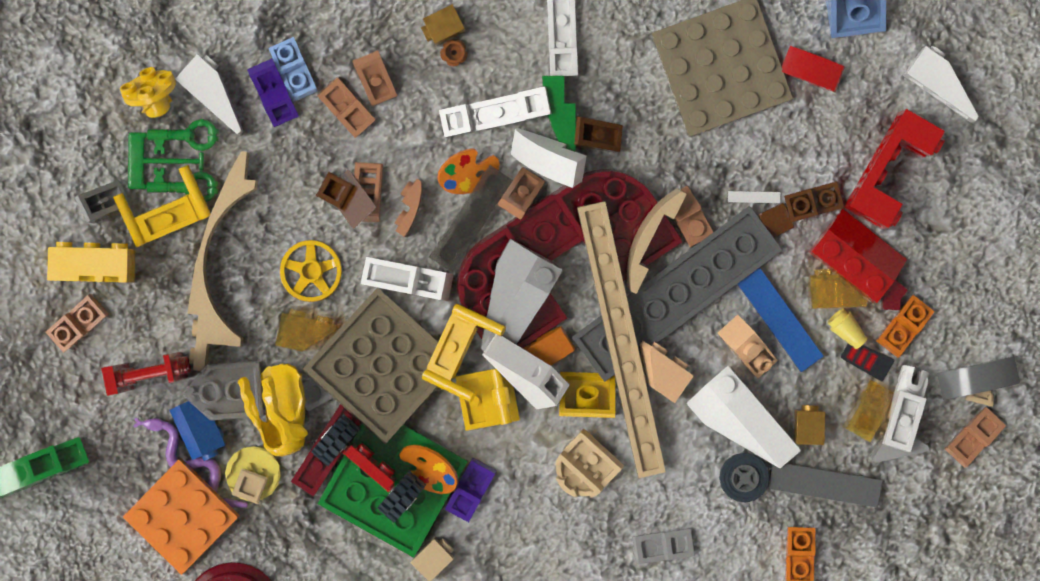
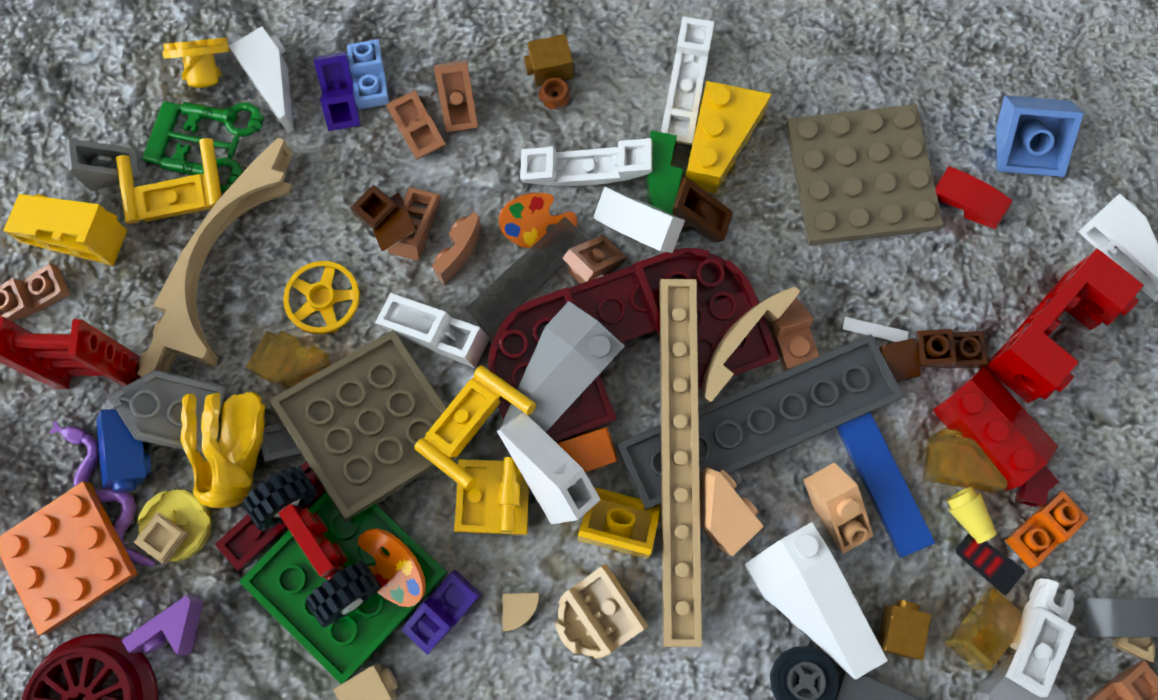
camera: 10 degrees right, 15 degrees down
none -> medium lavender slope [122,595,203,655]
none -> tan tile [503,593,540,632]
none -> yellow wedge [685,81,772,194]

